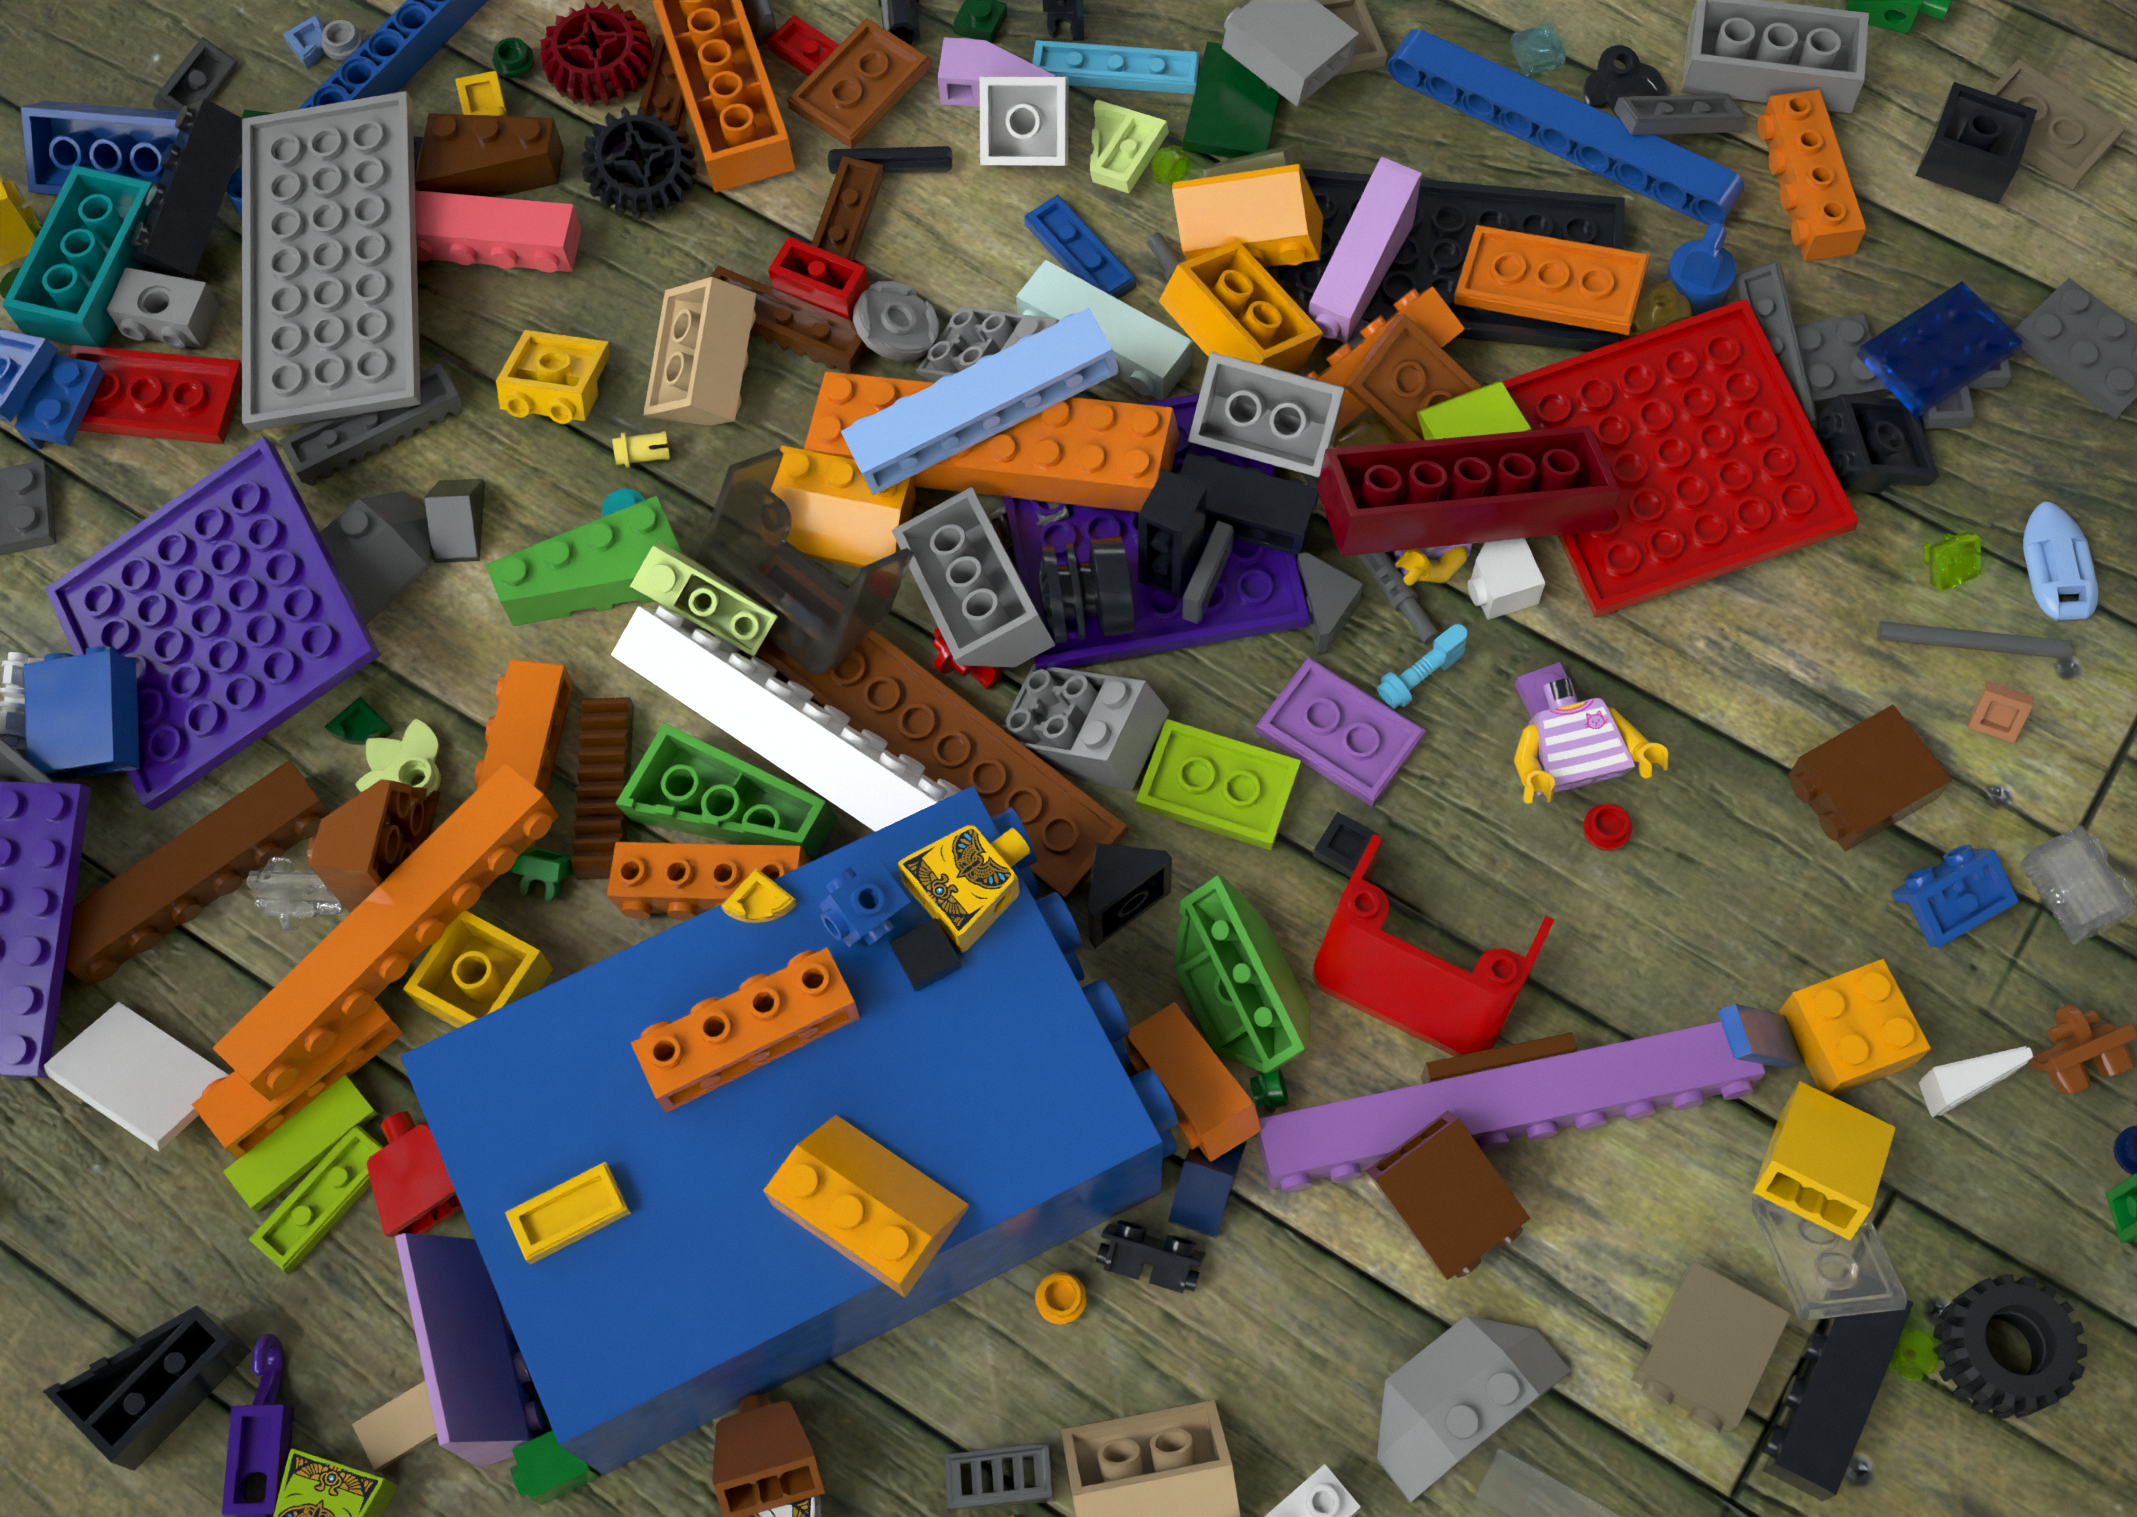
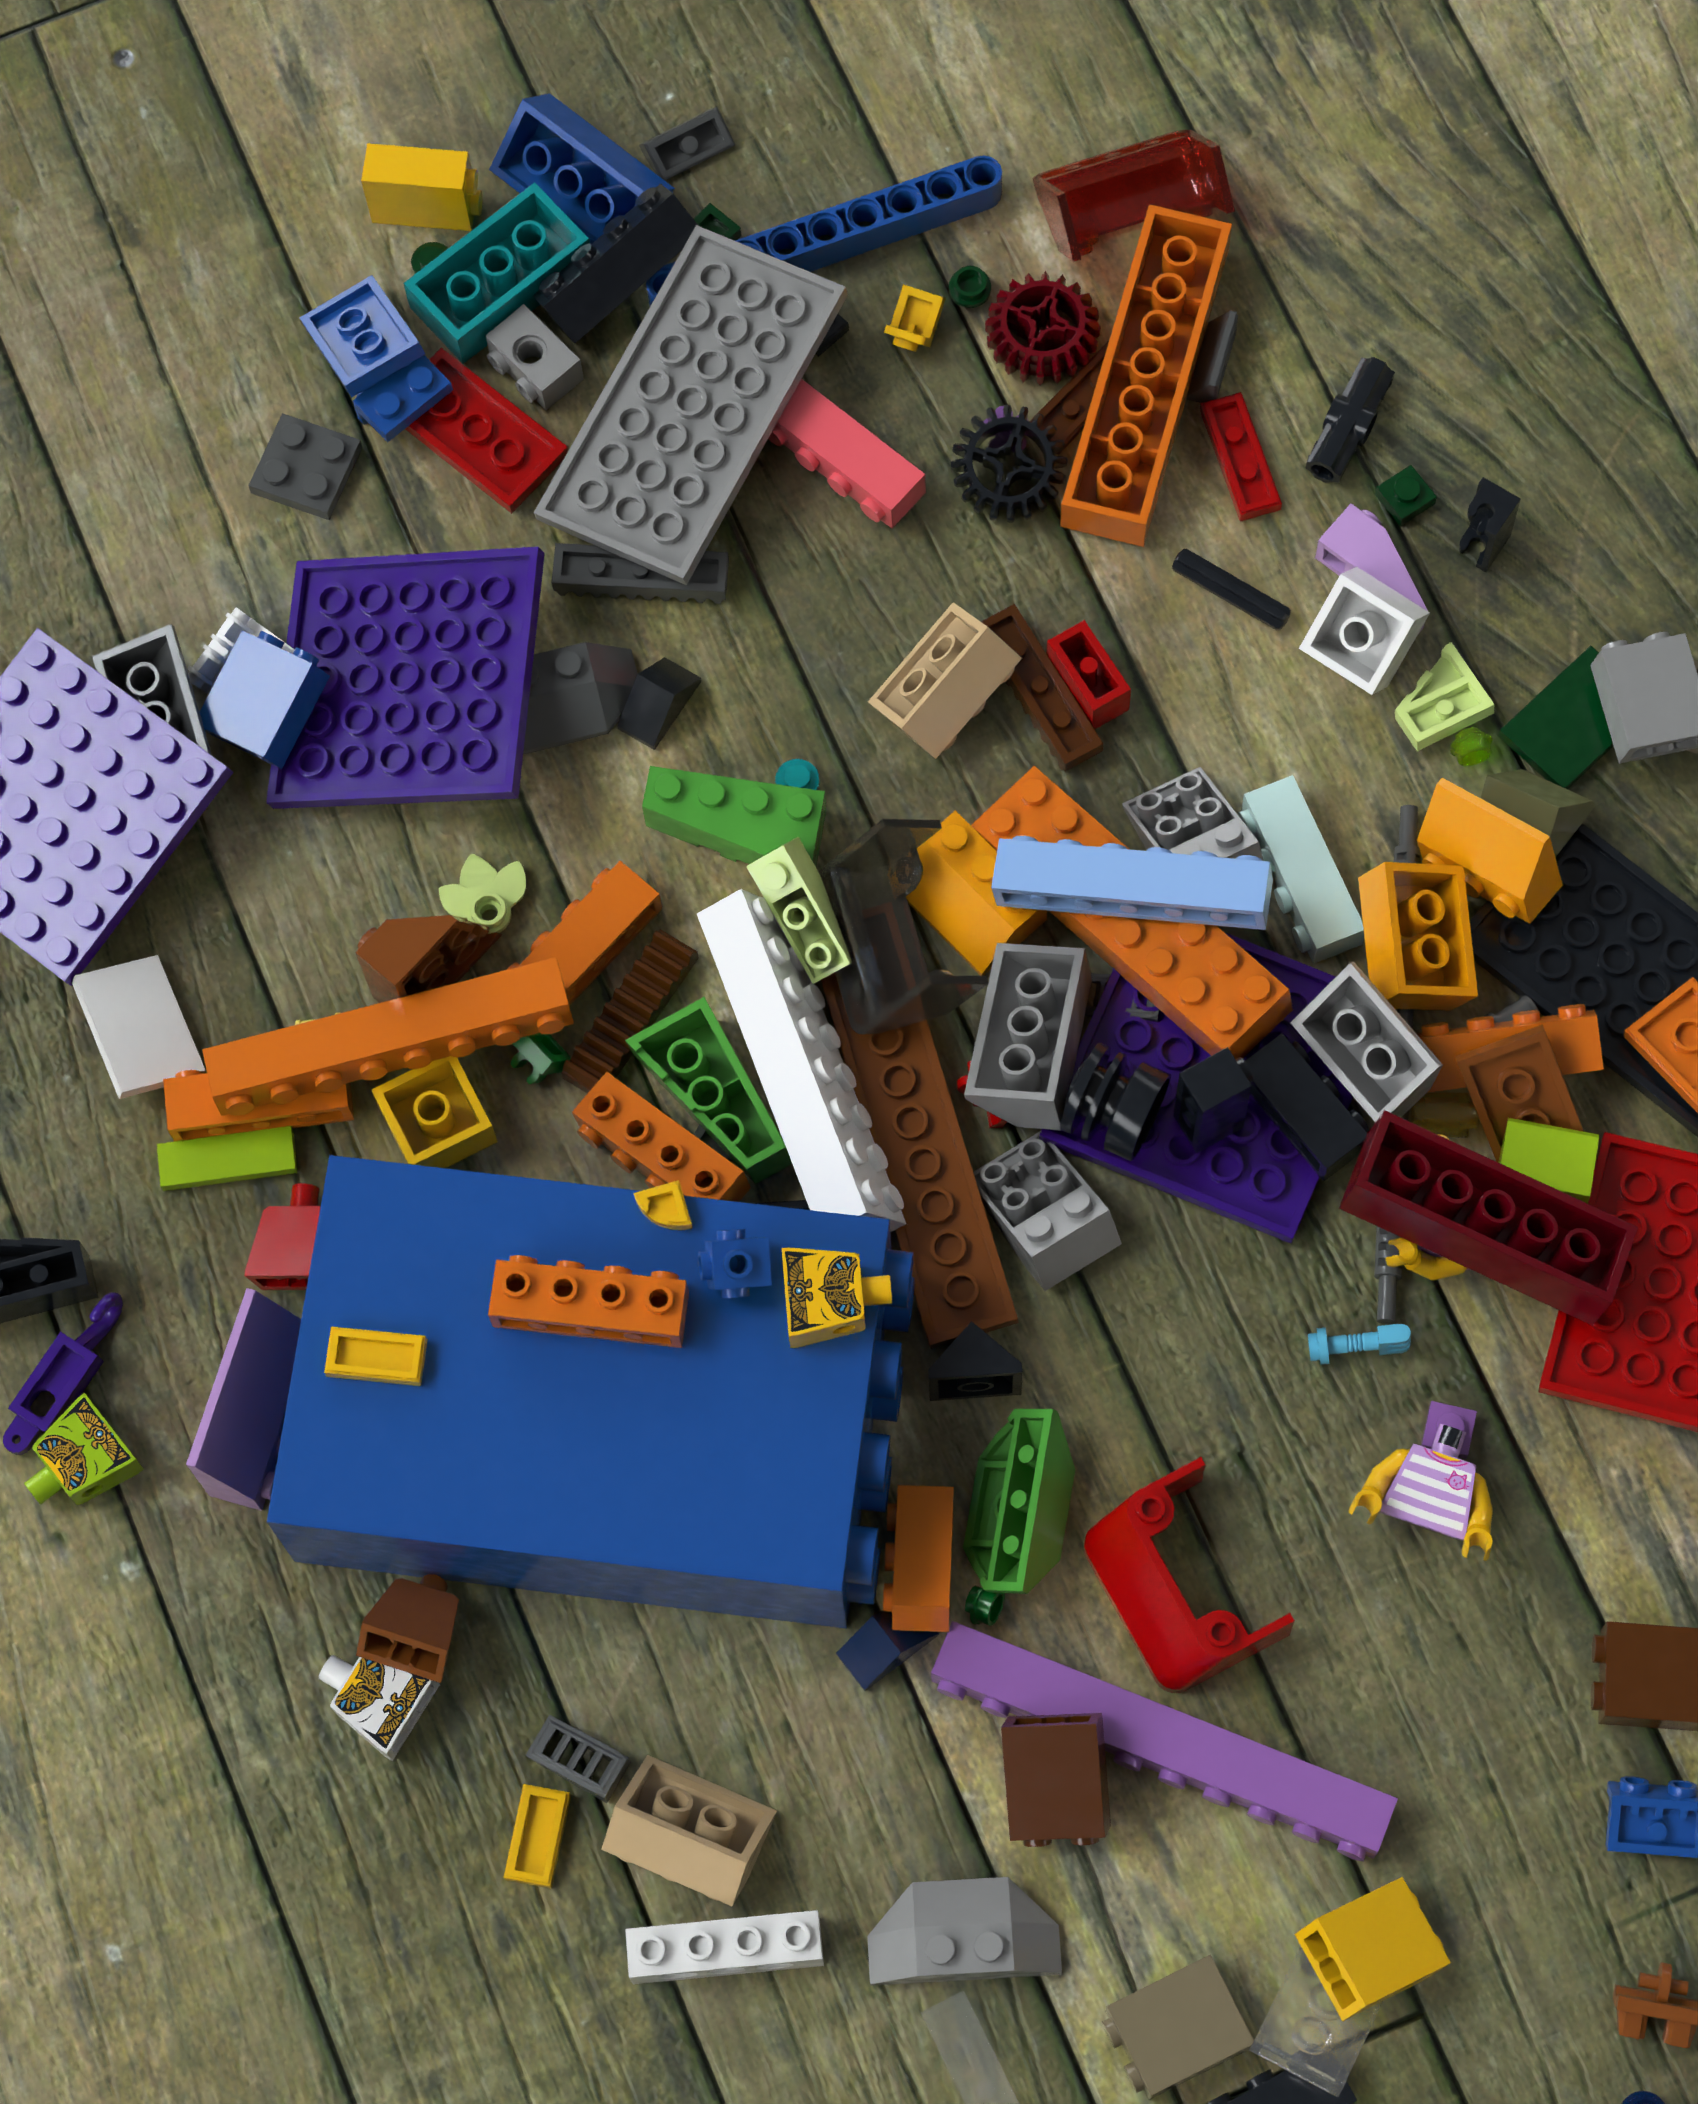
camera: 35 degrees right, 5 degrees up
reddish brown brick [65,760,330,987] -> none
clear hips [246,858,345,931] -> none
lime tile [248,1125,384,1274] -> none
medium blue tile [283,14,325,69] -> none
light grey plate [321,20,364,60] -> none
dark green tile [324,696,394,745] -> none
tan tile [352,1381,437,1472] -> none
reddish brown wedge [415,113,564,196] -> none
yellow plate [496,330,610,424] -> none
green brick [510,1430,600,1505] -> none
light yellow pin [612,431,670,468] -> none
light orange slope [763,1115,969,1298] -> none
dark orange tile [787,18,932,149] -> none
reddish brown tile [811,156,885,262] -> none
light grey tile [853,281,939,362] -> none
black tile [889,918,962,992] -> none
blue tile [1024,195,1136,299] -> none
medium azure tile [1032,40,1200,94] -> none
light orange plate [1035,1272,1087,1325] -> none
black hinge [1096,1220,1206,1294] -> none
lime plate [1136,719,1301,851] -> none
dark grey tile [1182,521,1234,624] -> none
medium lavender tile [1255,657,1426,808] -> none
dark grey slope [1297,552,1363,655] -> none
lavender slope [1308,157,1422,343] -> none
black plate [1313,811,1380,878] -> none
reddish brown tile [1421,1032,1577,1084] -> none
white slope [1468,538,1545,620] -> none
red plate [1583,804,1632,851] -> none
tile [1718,1004,1802,1069] -> none
light orange brick [1779,959,1931,1097] -> none
white slope [1919,1046,2034,1117] -> none

